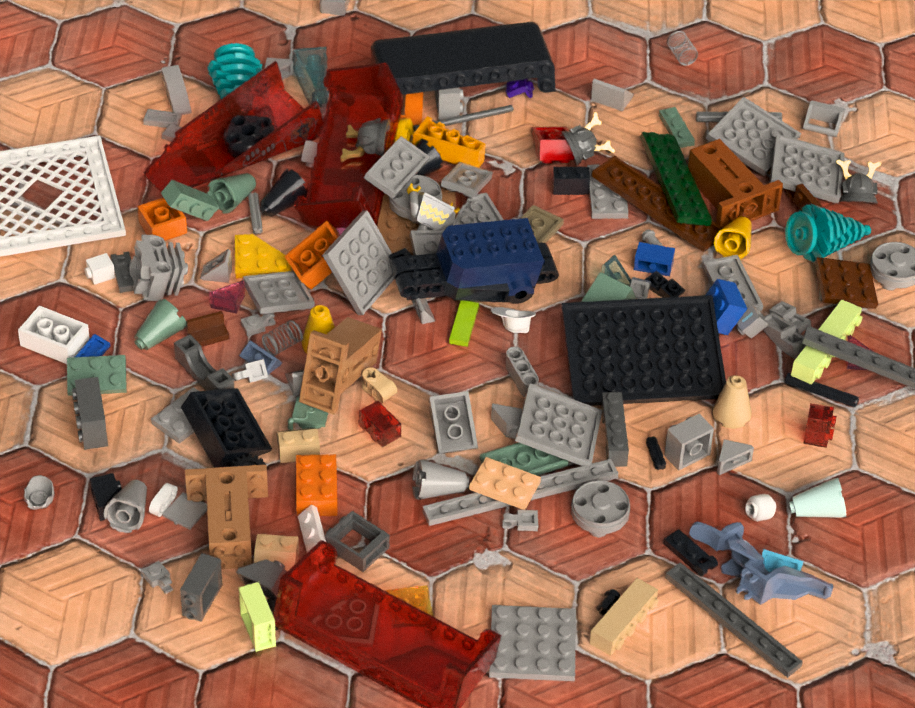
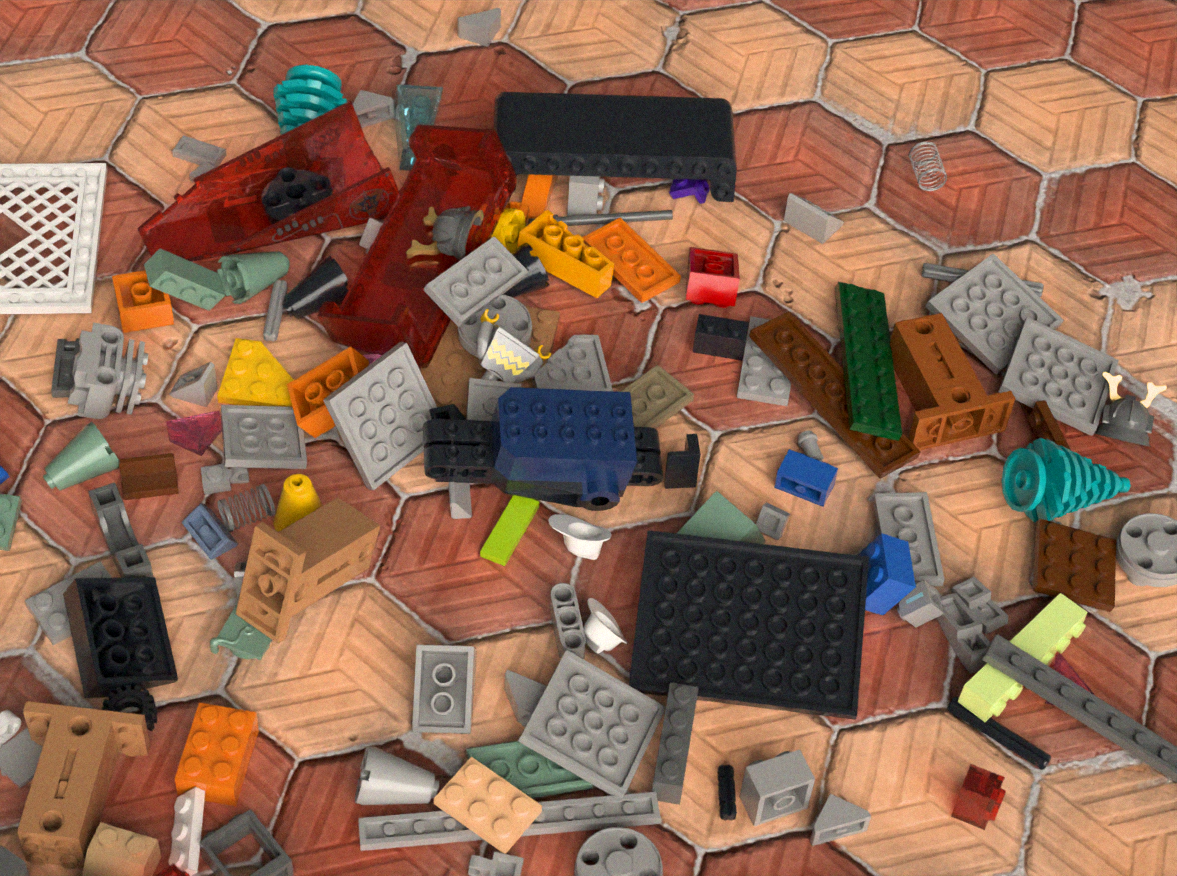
camera: 10 degrees right, 5 degrees up
white brick [84,253,115,285] -> none
light grey slope [161,65,191,115] -> none
plate [232,359,269,383] -> none
tan slope [276,428,320,463] -> none
clear red brick [358,401,402,447] -> none
tan piece [362,368,397,404] -> none
light grey plate [441,162,493,197] -> none
dark grey helmet [560,112,615,166] -> none
clear light blue slope [601,255,631,287] -> none
black slope [645,270,685,298] -> none
sand green plate [659,107,695,148] -> none
tan cone [712,375,752,429] -> none
yellow cone [714,216,752,260] -> none
light grey tile [803,100,845,137] -> none
none -> orange plate [582,217,681,303]
none -> white piece [583,598,627,653]
none -> black panel [664,434,701,489]

